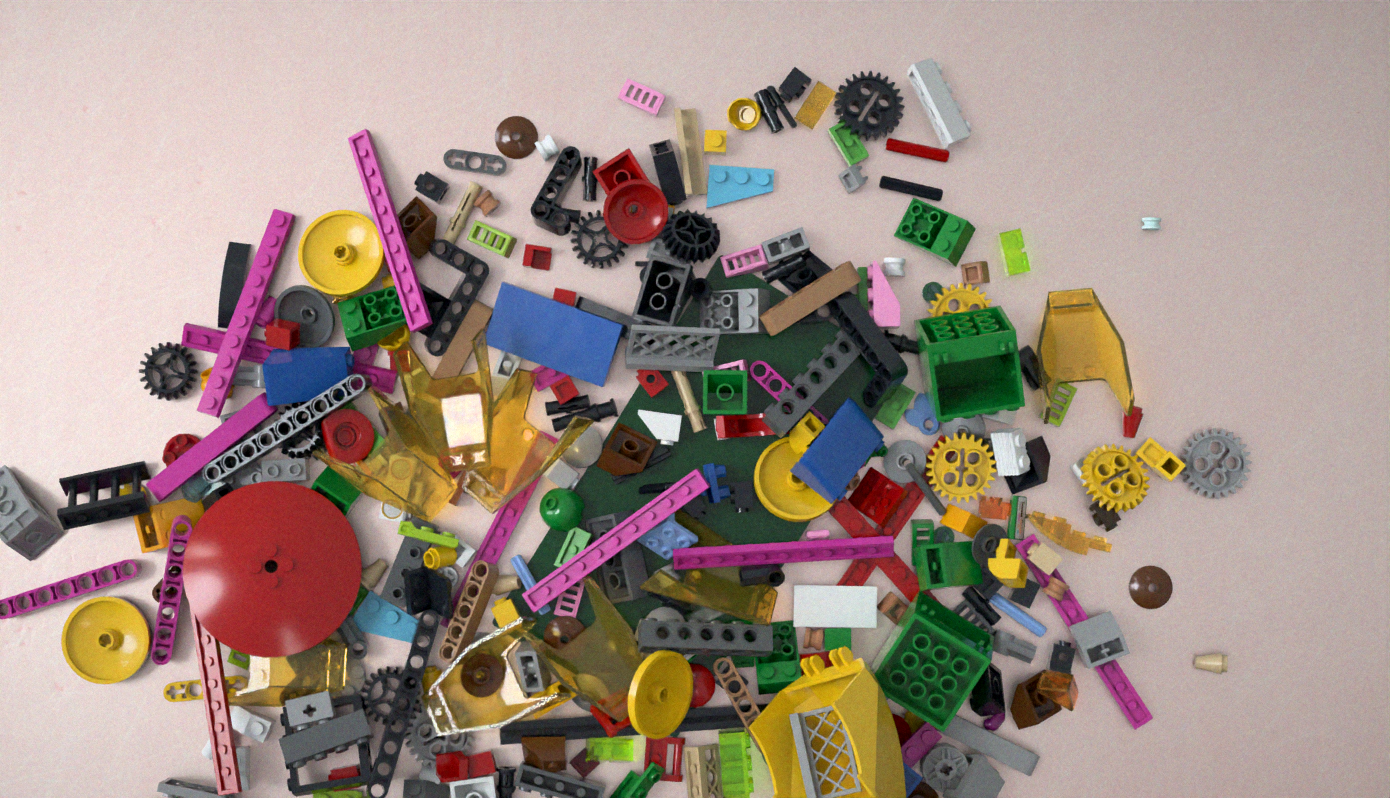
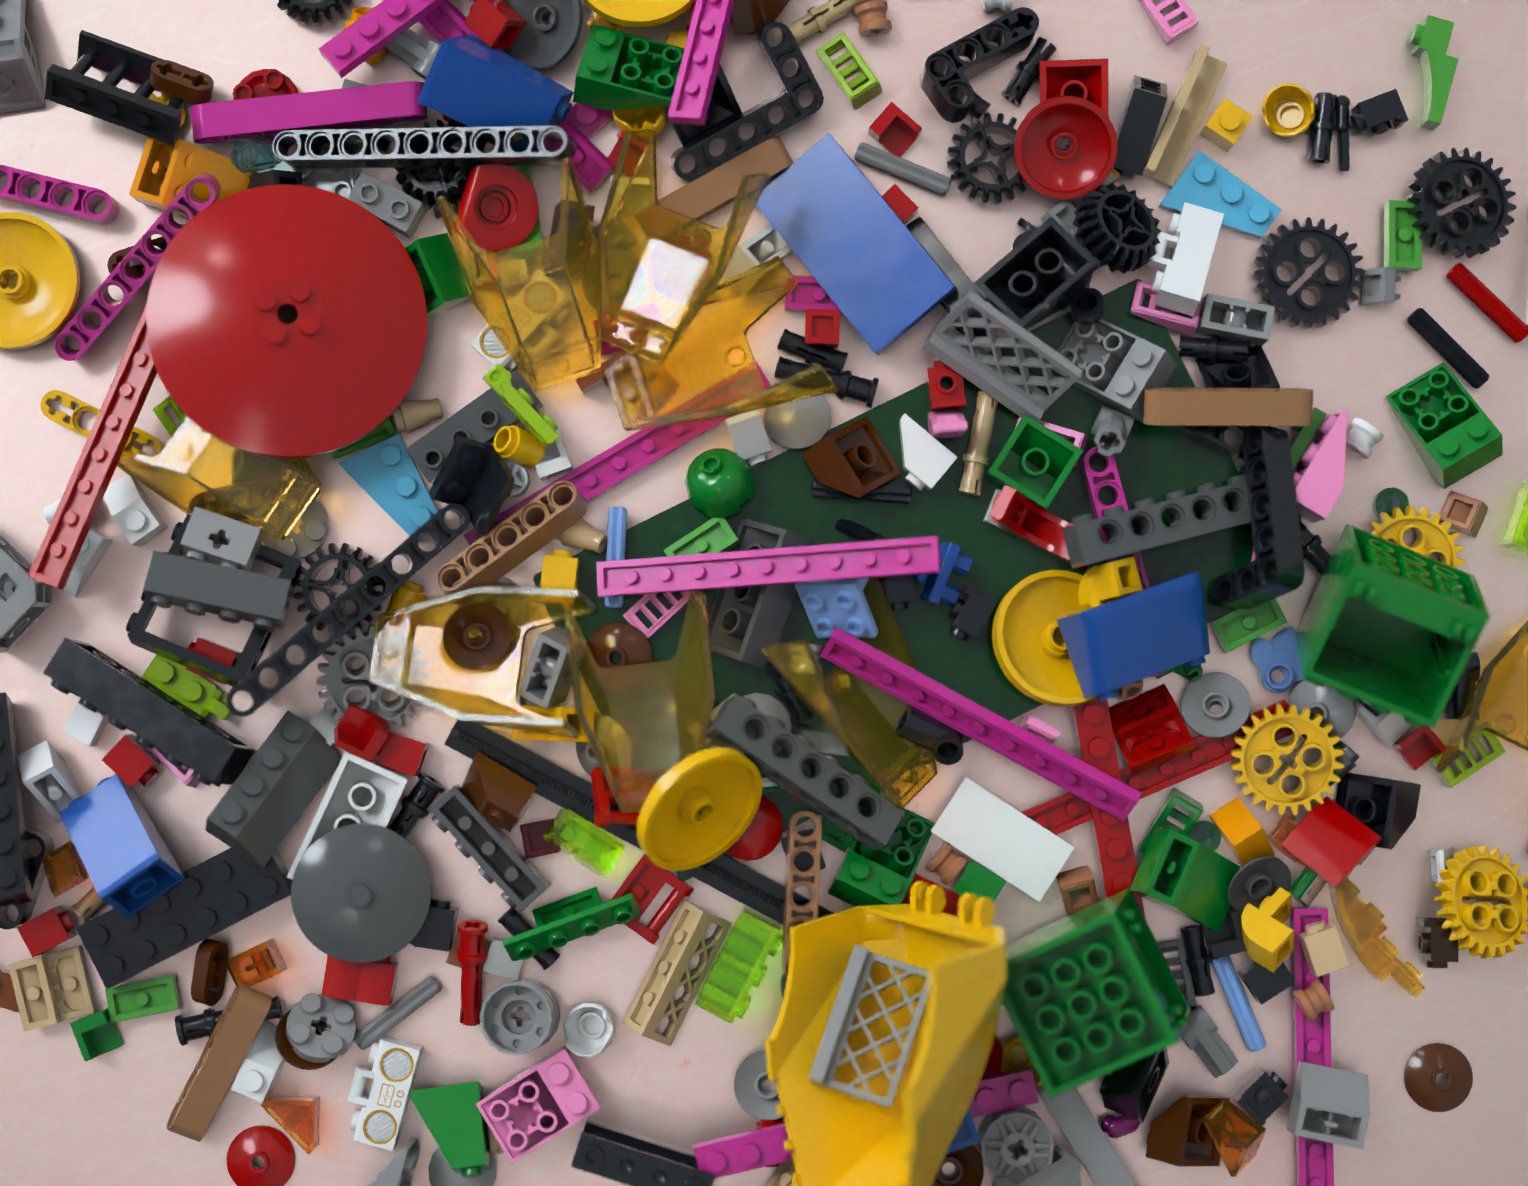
camera: 30 degrees right, 0 degrees up
dark grey piece [337,614,368,660] -> none
clear yellow slope [794,81,837,130] -> none
dark grey bar [905,463,947,516] -> none
white brick [990,428,1030,476] -> none
none -> reddish brown beam [149,60,214,104]
none -> light grey axle [855,142,951,196]
none -> bright pink slope [927,409,968,439]
none -> light grey piece [1091,405,1134,457]
none -> white piece [1148,202,1224,316]
none -> black gear [1252,217,1365,329]
none -> red slope [1281,796,1382,890]
none -> red panel [1392,725,1447,771]
none -> bright green slope [1410,15,1459,131]

